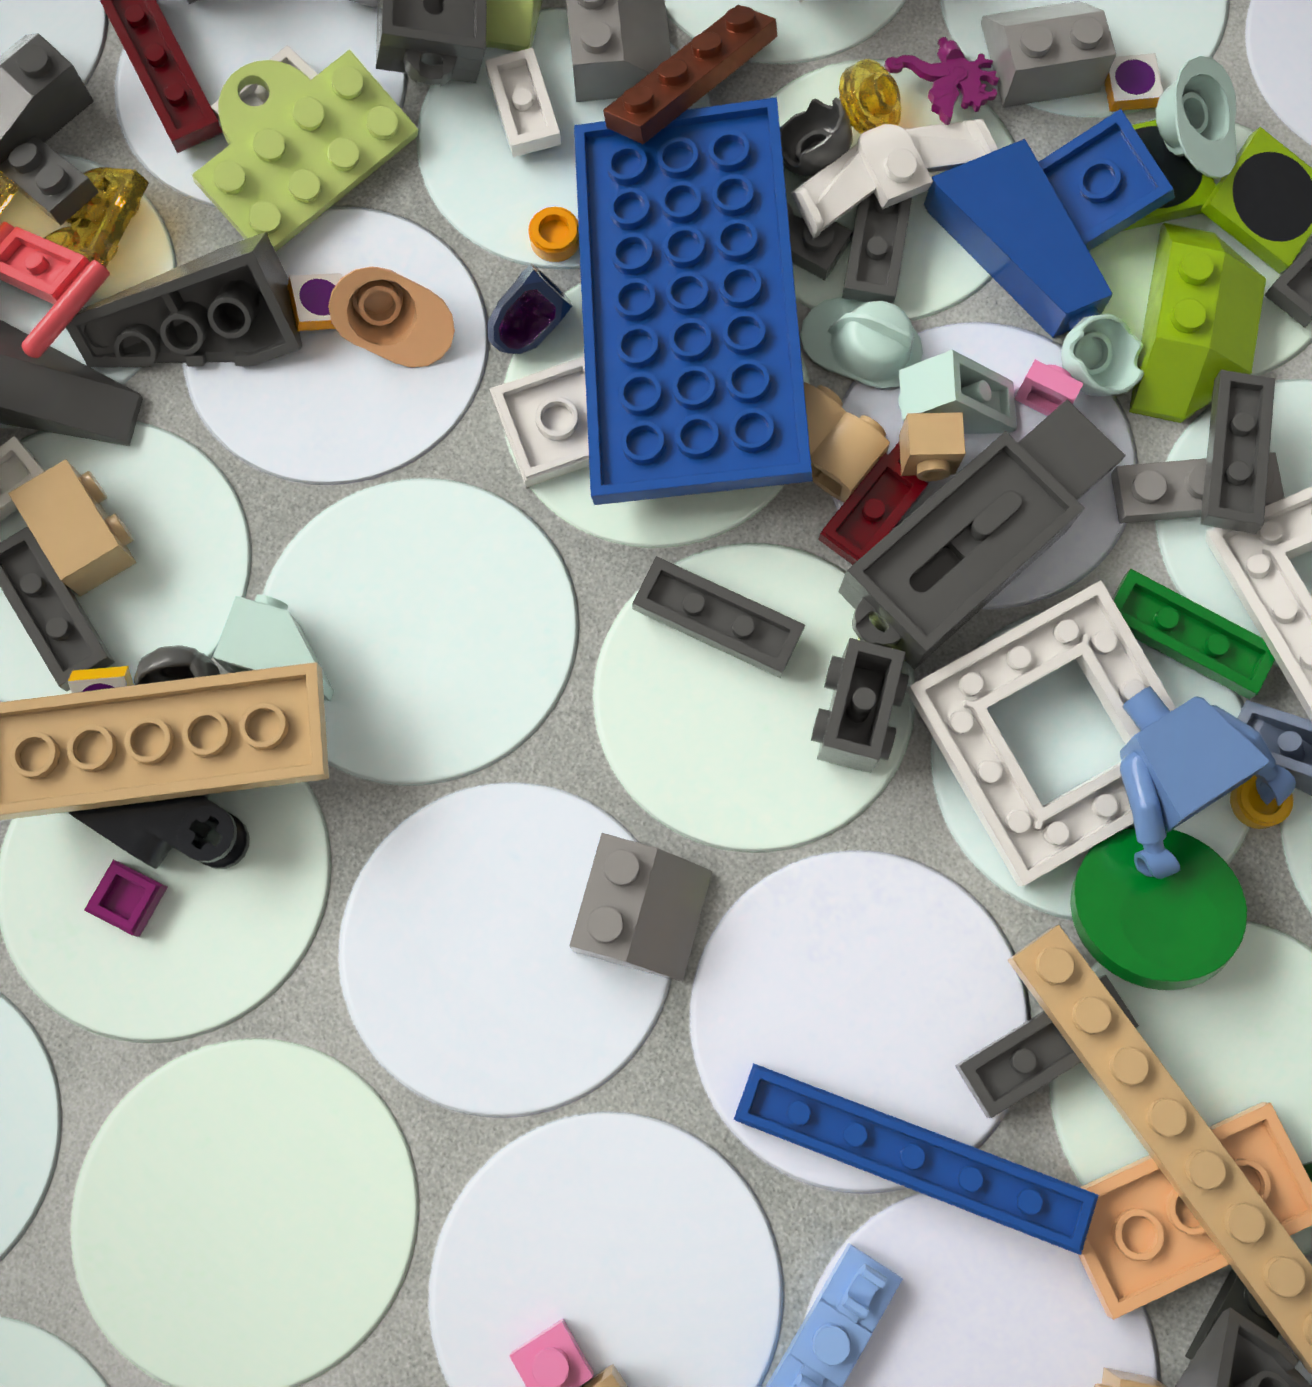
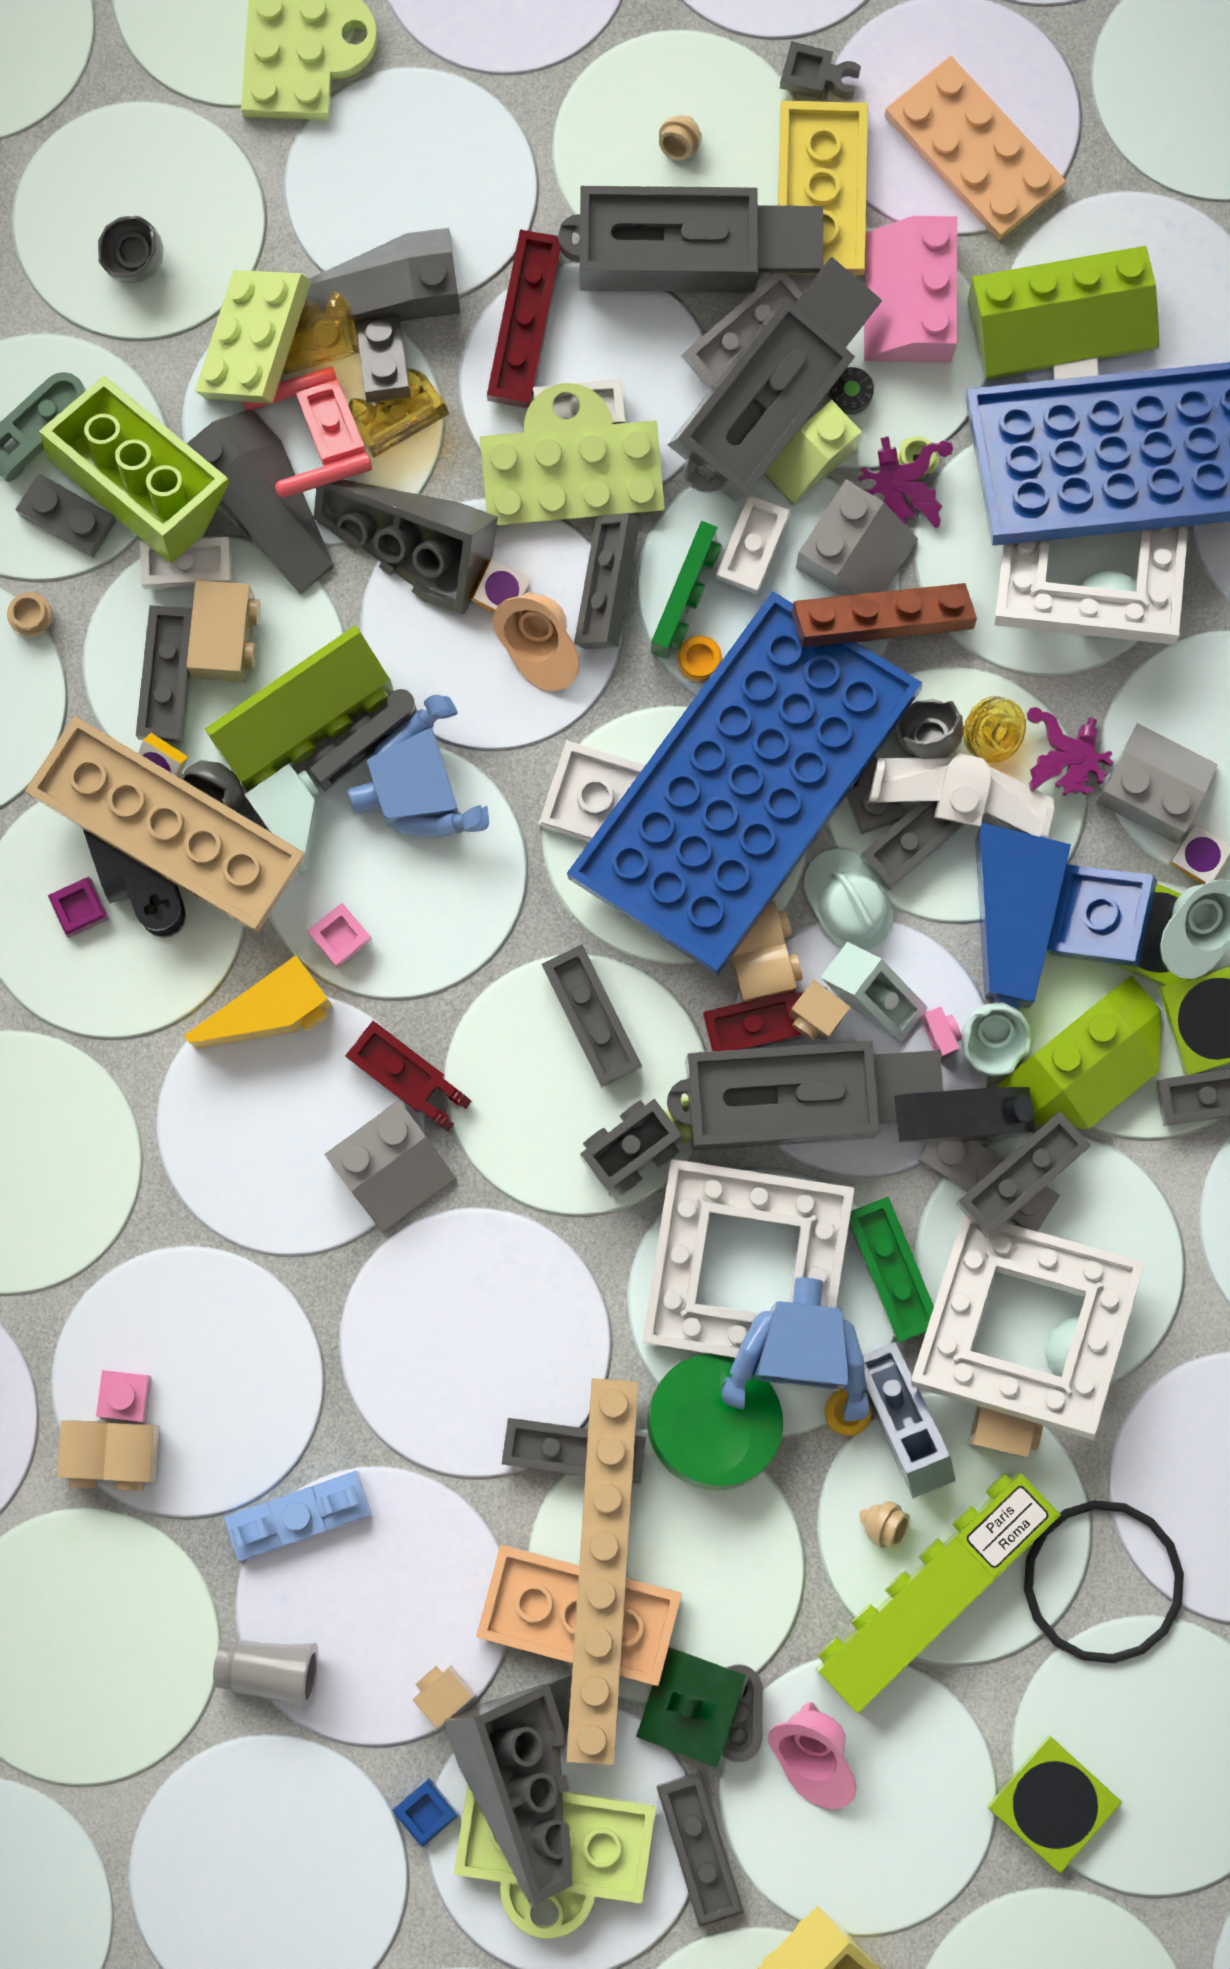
camera: 40 degrees right, 5 degrees up
rock [488,263,572,354] -> none
blue tile [733,1063,1099,1255] -> none
none -> yellow slope [184,955,332,1049]
none -> lime slope [204,625,394,792]
none -> bright pink plate [307,903,372,968]
none -> dark grey plate [309,689,417,792]
none -> dark red hinge [345,1020,472,1132]
none -> medium blue torso [347,695,489,837]
none -> dark grey plate [574,513,640,649]
none -> green plate [651,521,722,659]
none -> black slope [894,1087,1035,1142]

